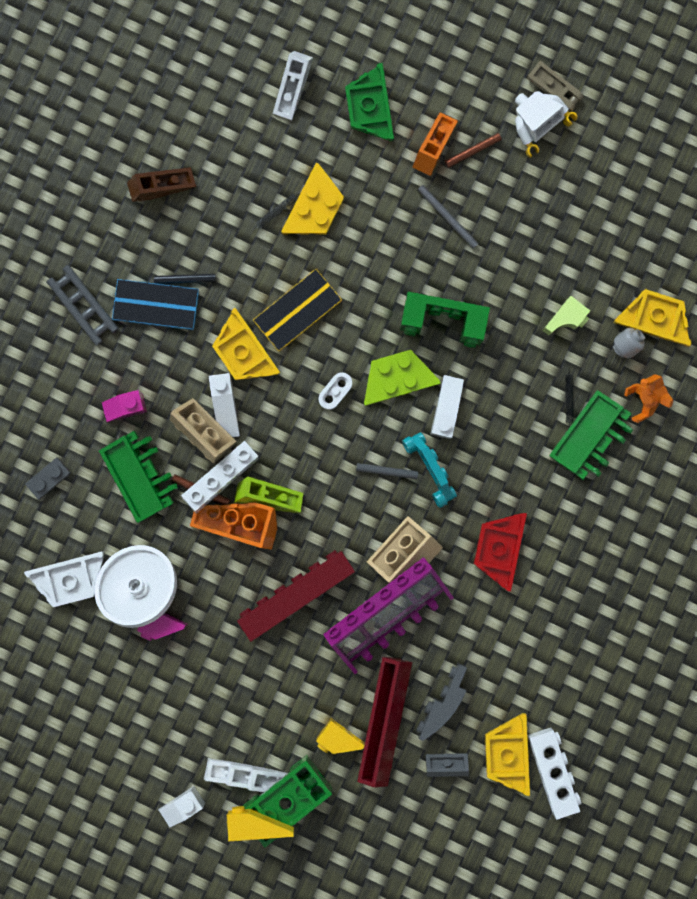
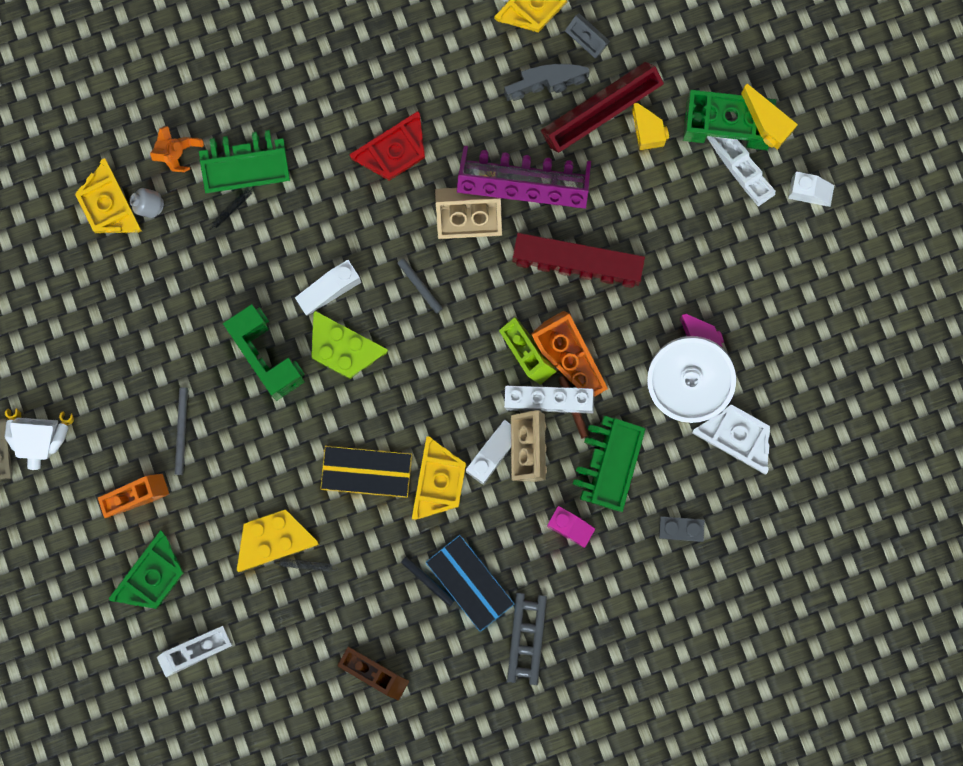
camera: 130 degrees left, 5 degrees down
white plate [319,373,352,410] -> none
teal plate [402,432,457,508] -> none
copper bar [444,133,502,168] -> none
yellowish green arch [543,296,590,335] -> none

